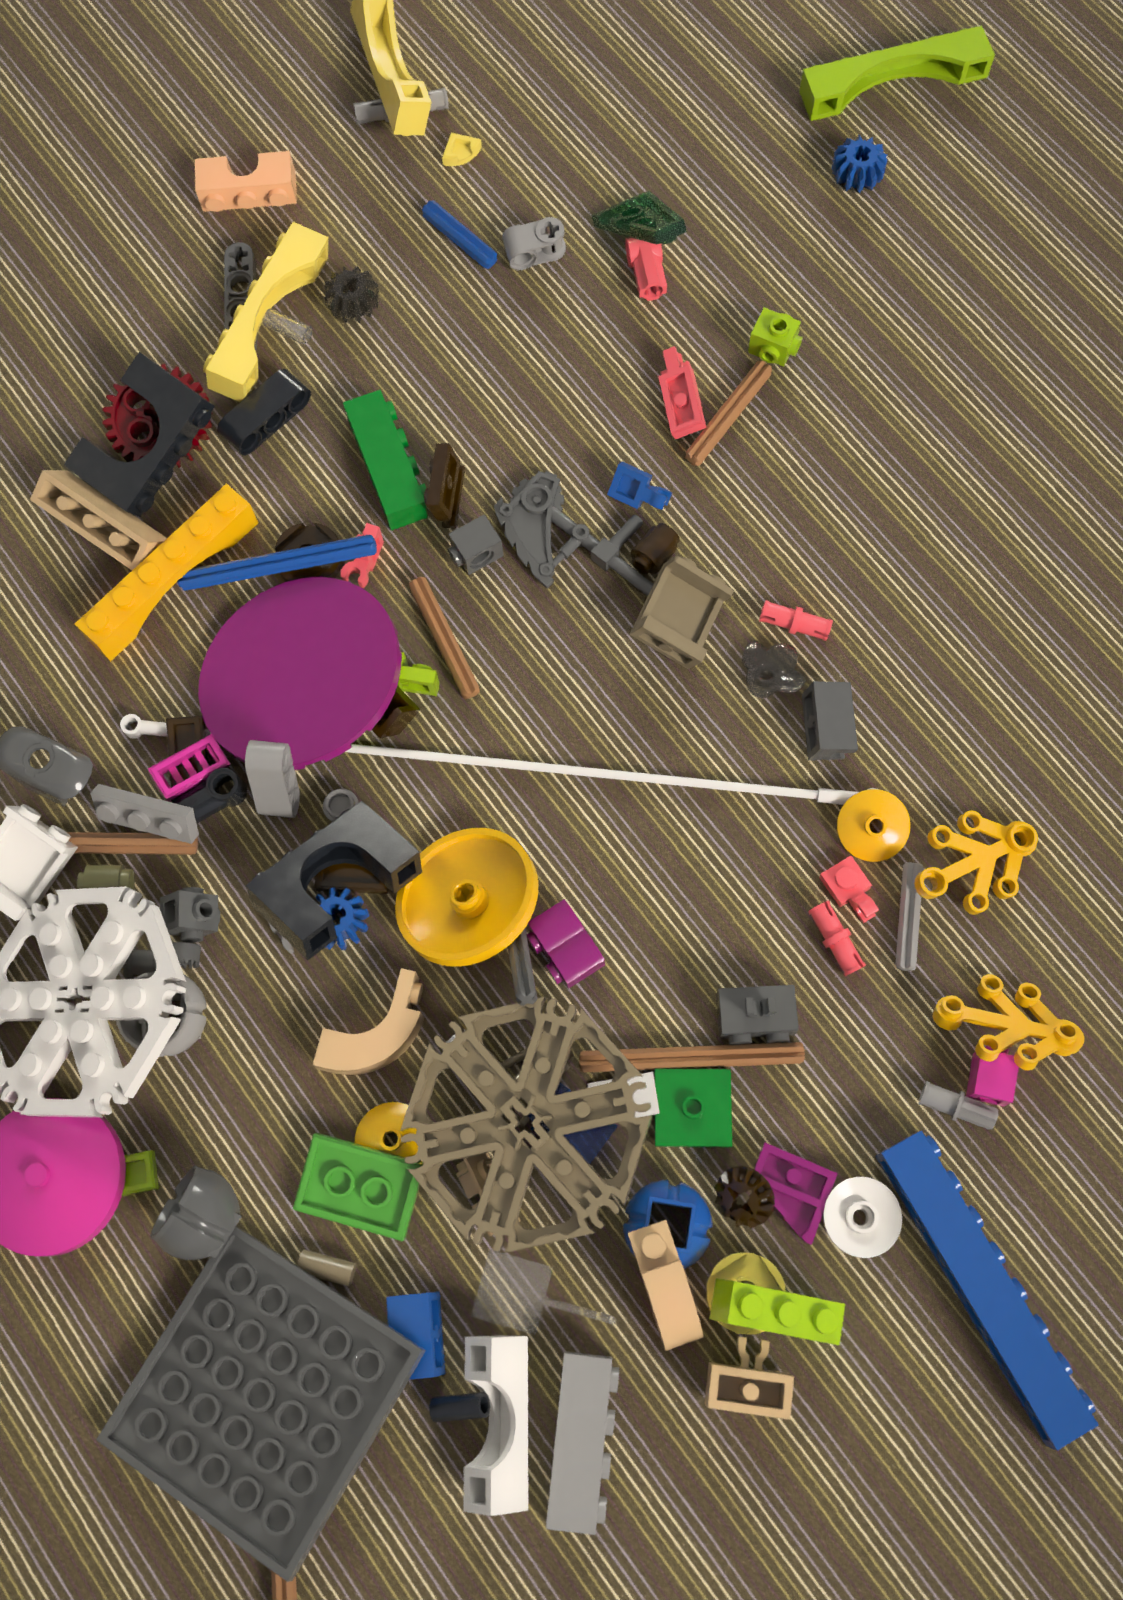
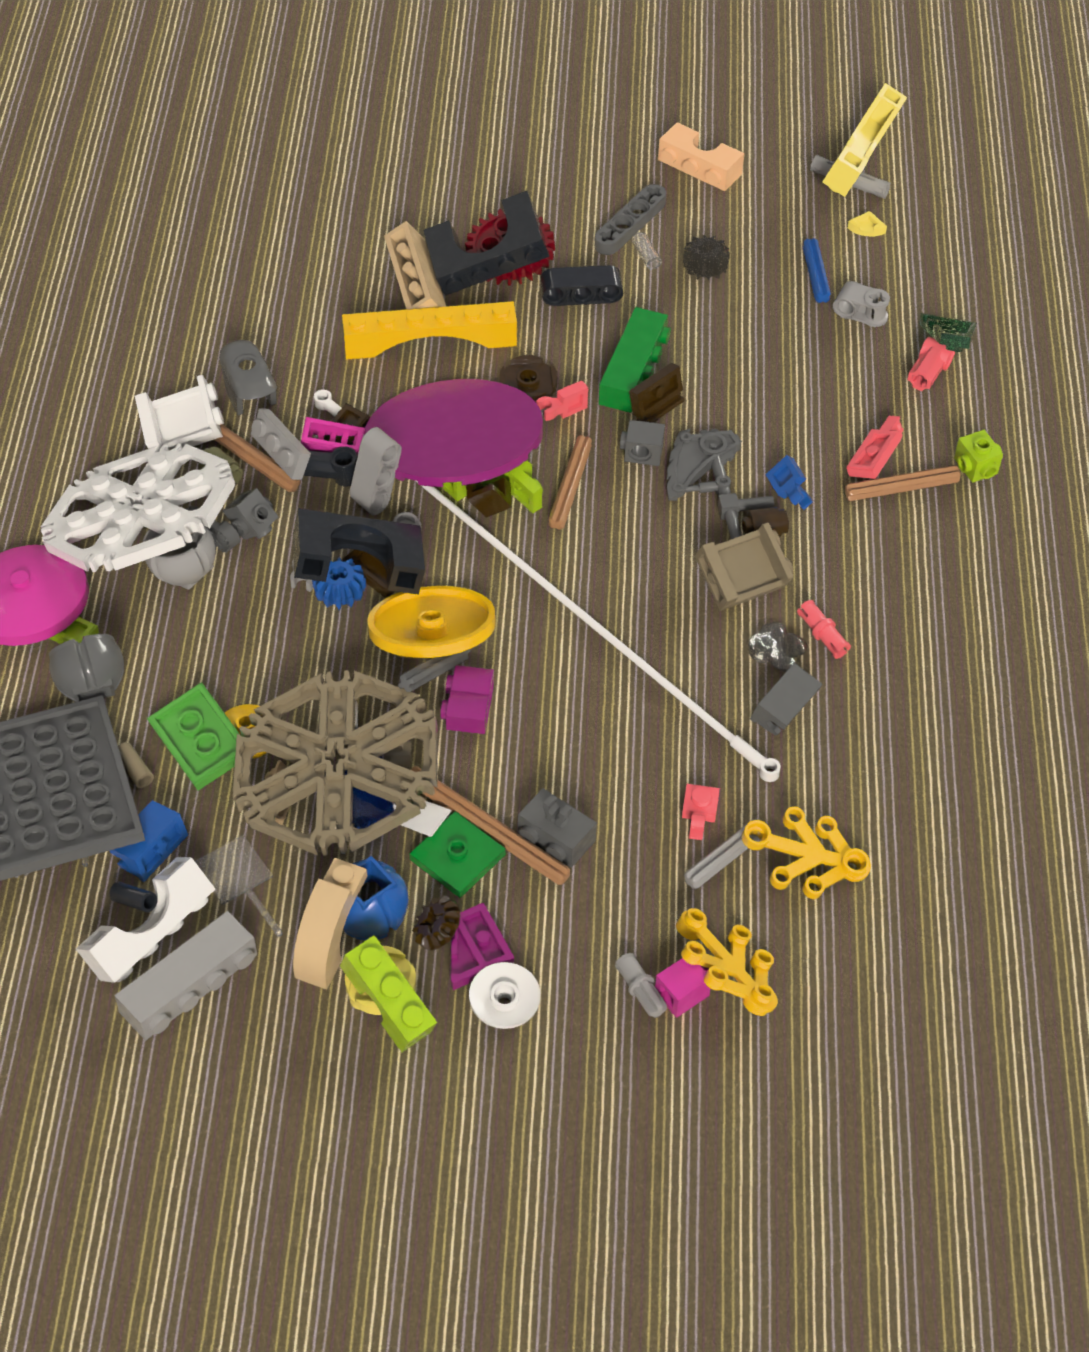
camera: 35 degrees right, 20 degrees down
blue axle [177,534,377,591] -> none
light yellow arch [203,222,328,402] -> none
tan arch [313,968,424,1075] -> none
tan brick [704,1336,794,1420] -> none
coral pin [808,900,866,977] -> none
yellow dish [837,789,910,862] -> none
blue brick [875,1130,1099,1451] -> none

